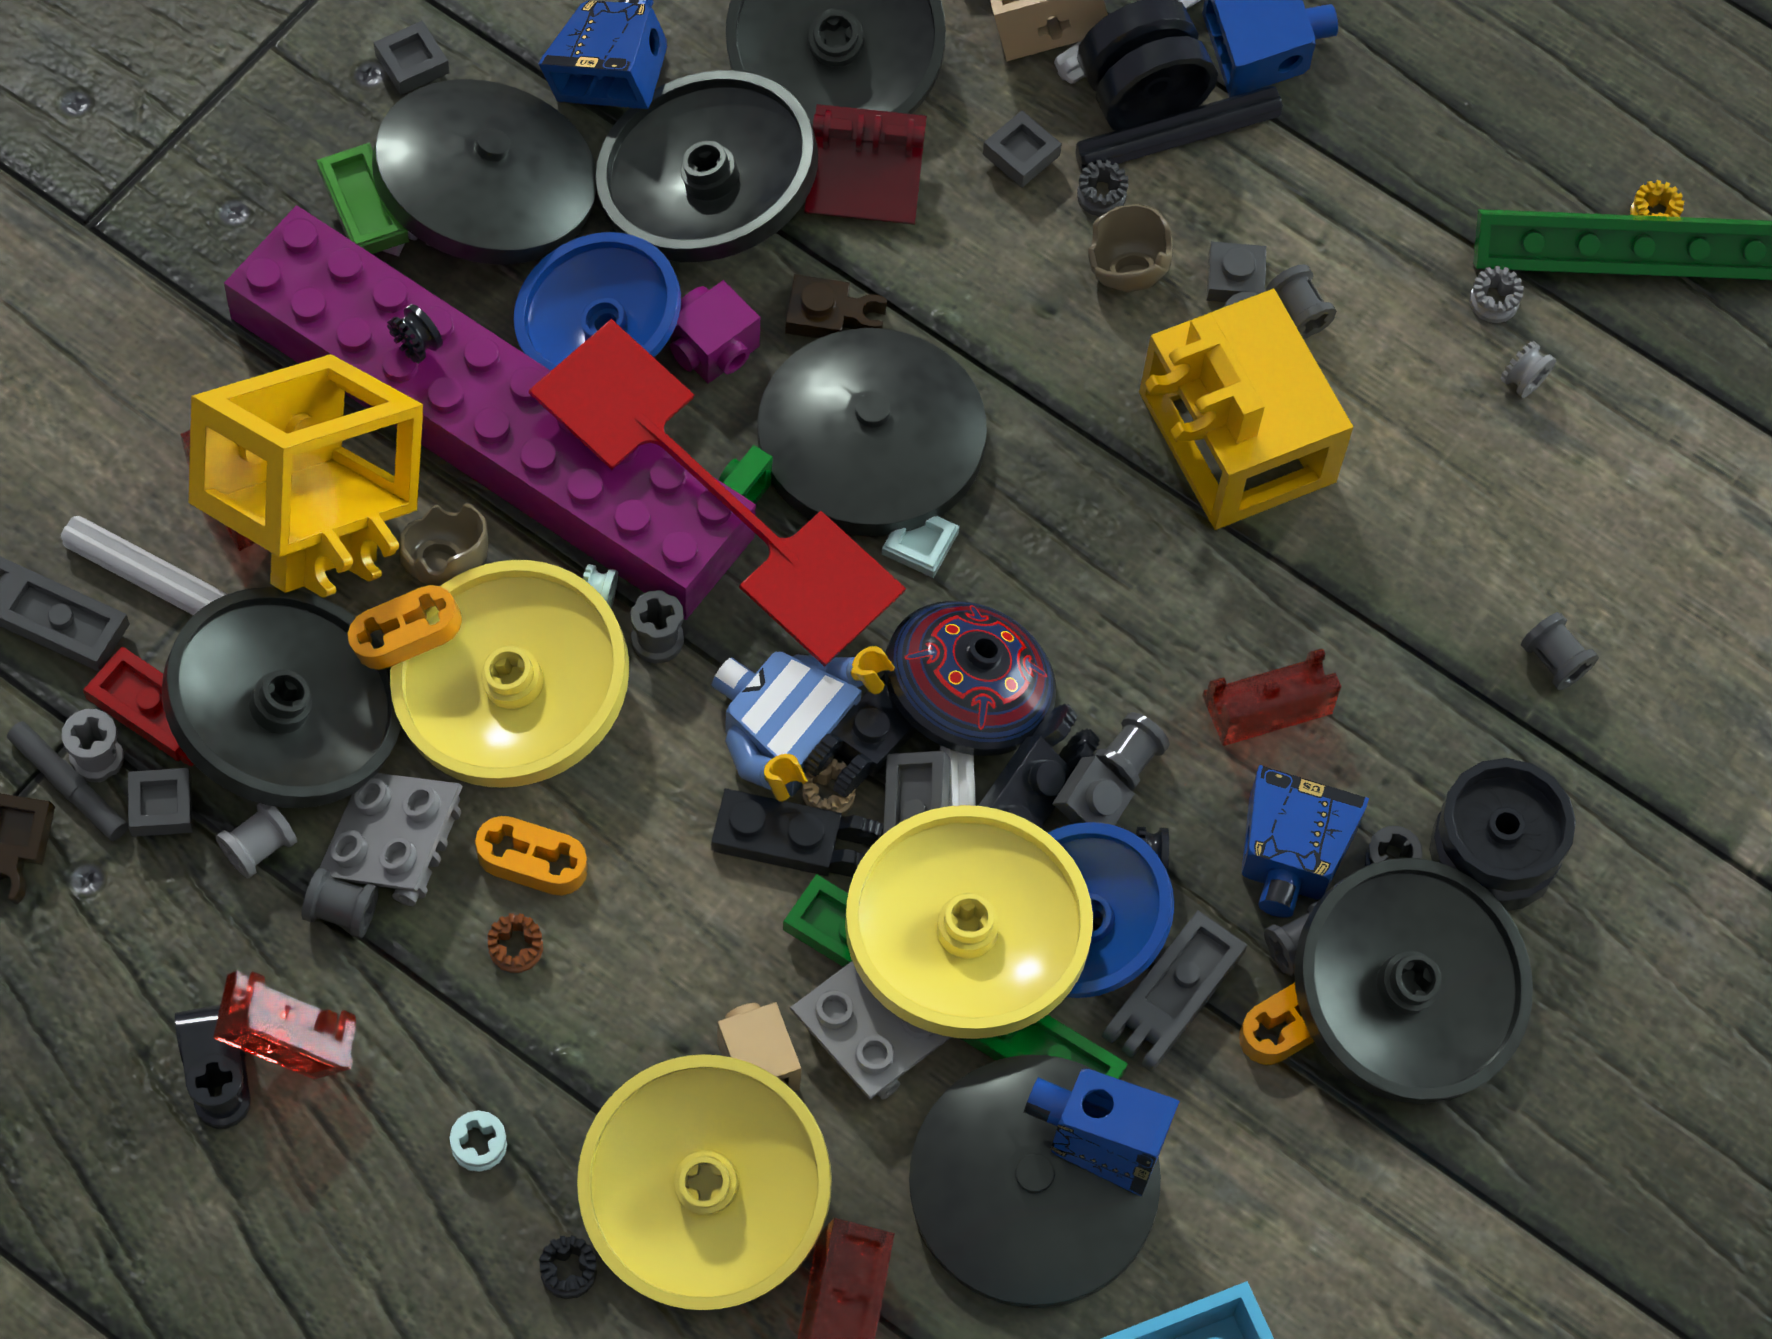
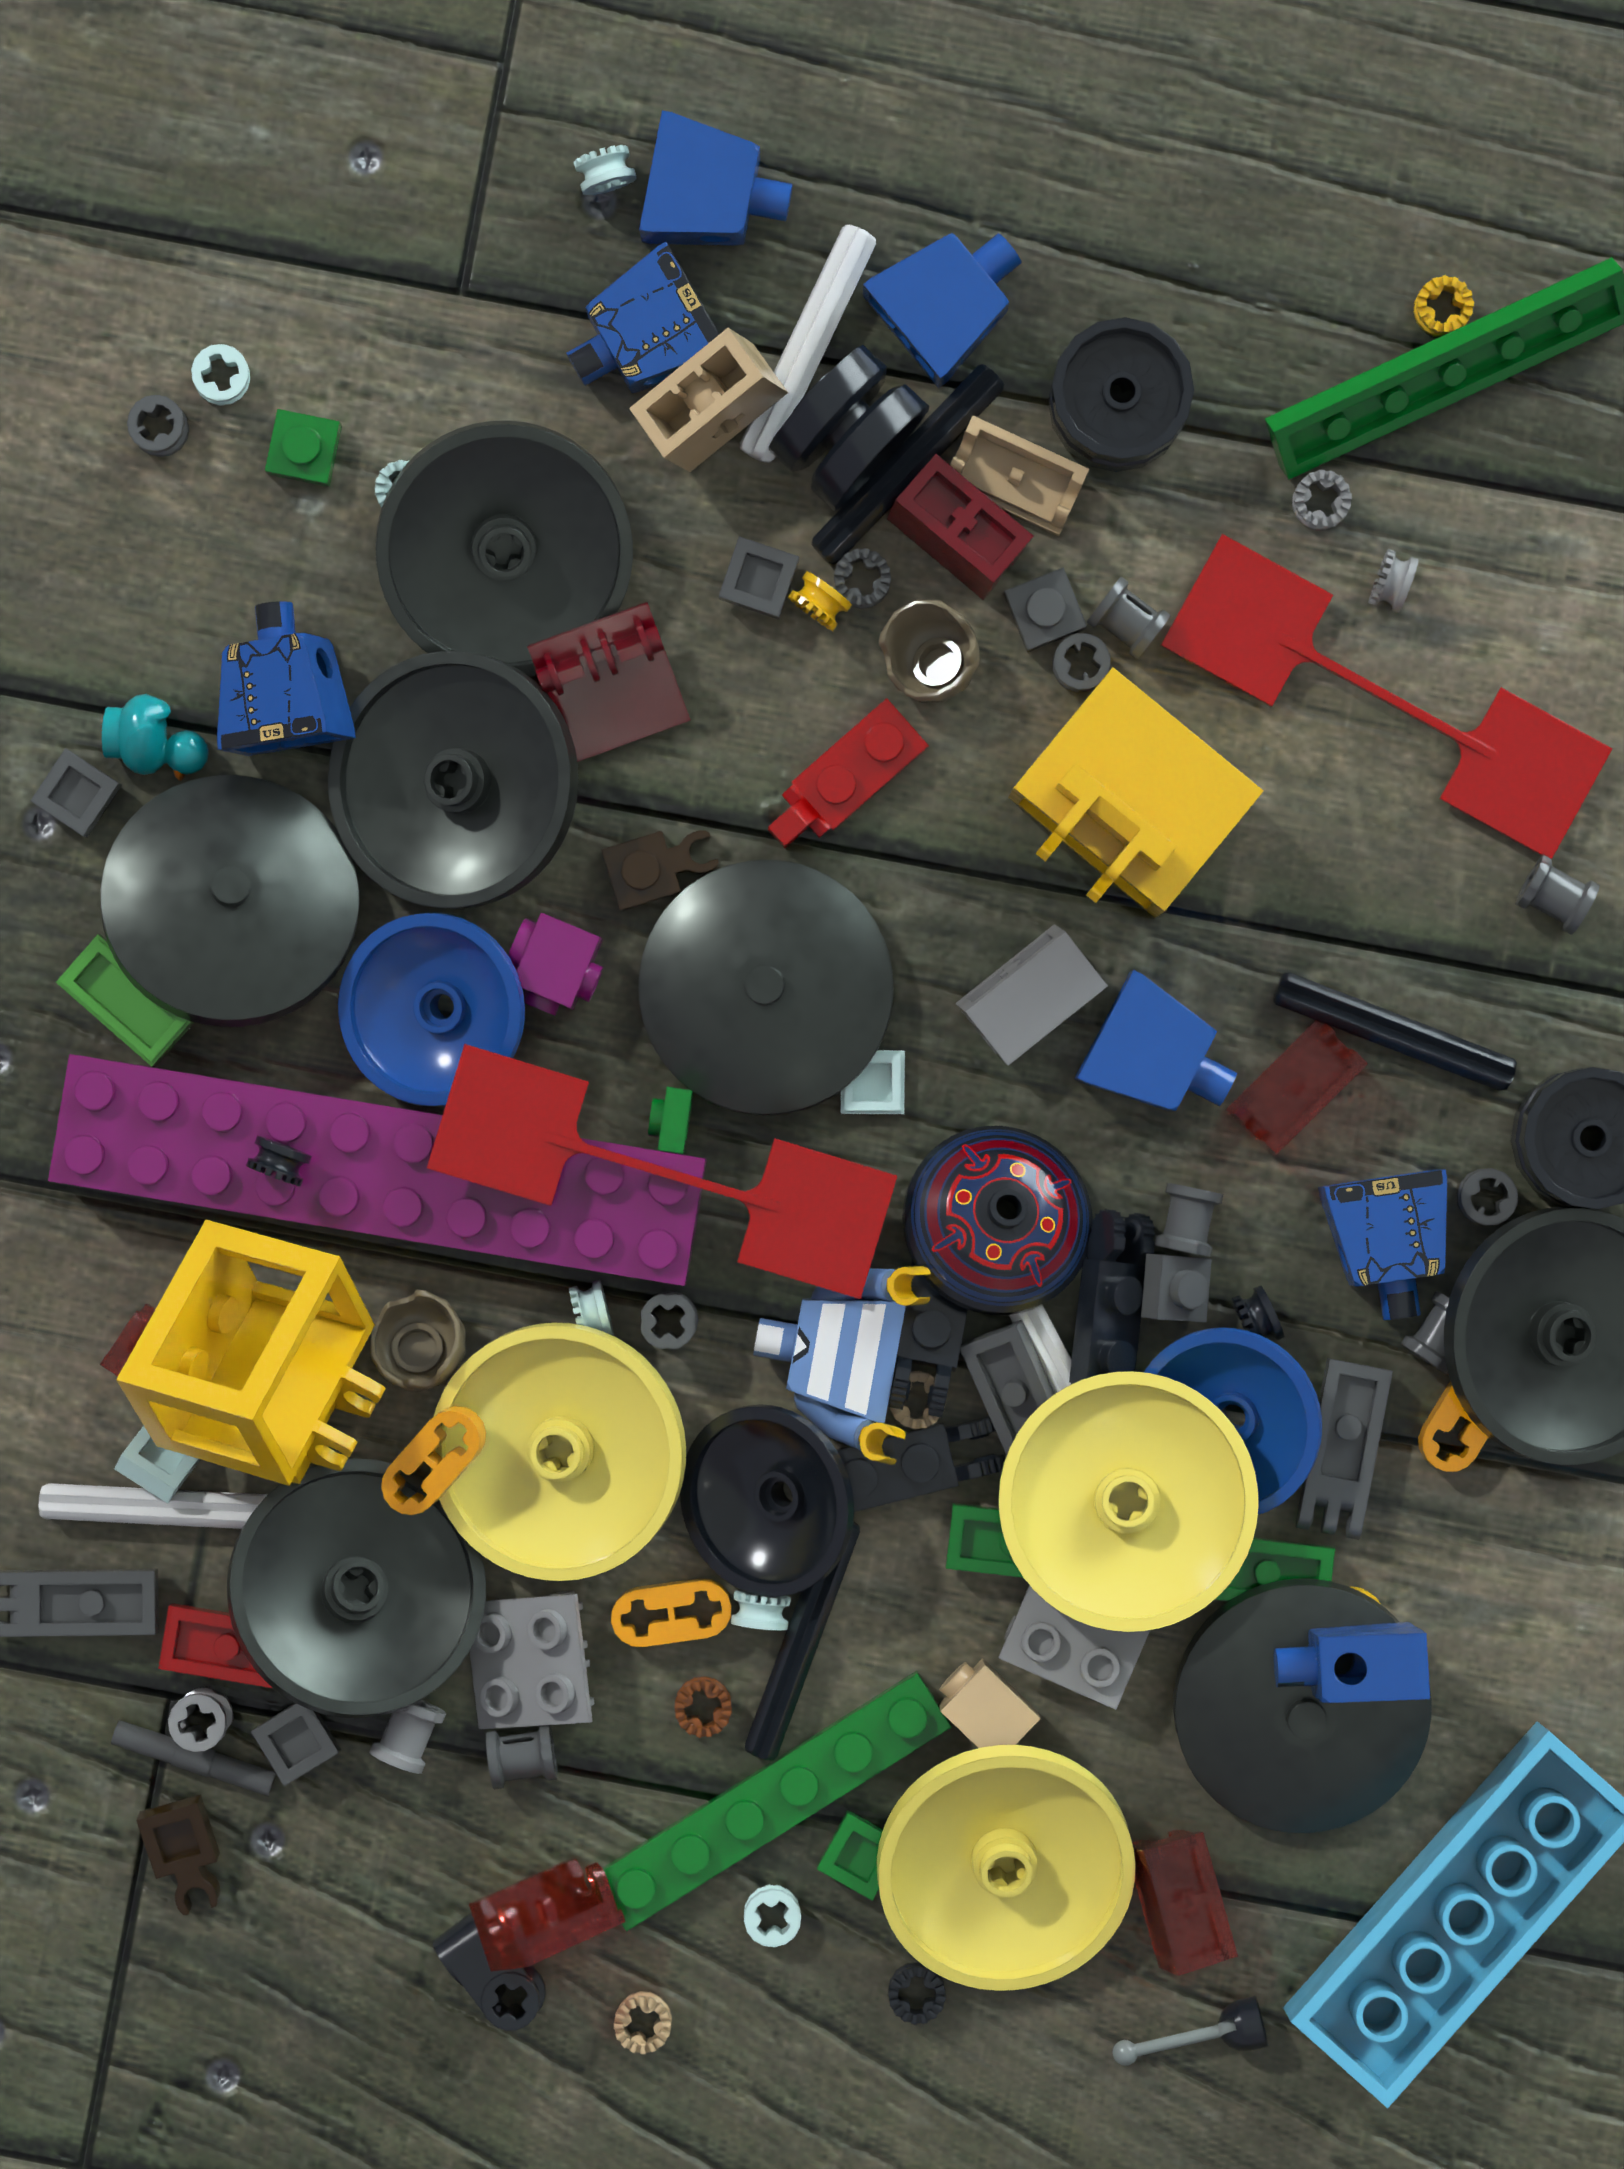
camera: 15 degrees left, 25 degrees up
none -> teal animal [102,694,209,781]
none -> light aqua plate [114,1426,200,1503]
none -> green plate [593,1671,951,1932]
none -> tan bush [614,1991,672,2054]
none -> black dish [680,1404,854,1597]
none -> light aqua bush [731,1590,791,1630]
none -> black axle [745,1522,860,1761]
none -> red hinge [768,698,929,849]
none -> yellow bush [788,571,852,631]
none -> green plate [817,1810,883,1901]
none -> dark red hinge [887,454,1034,600]
none -> tan hinge [950,416,1089,536]
none -> light grey hinge [955,924,1108,1066]
none -> black wheel [1048,317,1194,472]
none -> blue torso [1074,970,1237,1112]
none -> red hinge [1160,534,1613,859]
none -> black axle [1273,973,1517,1091]

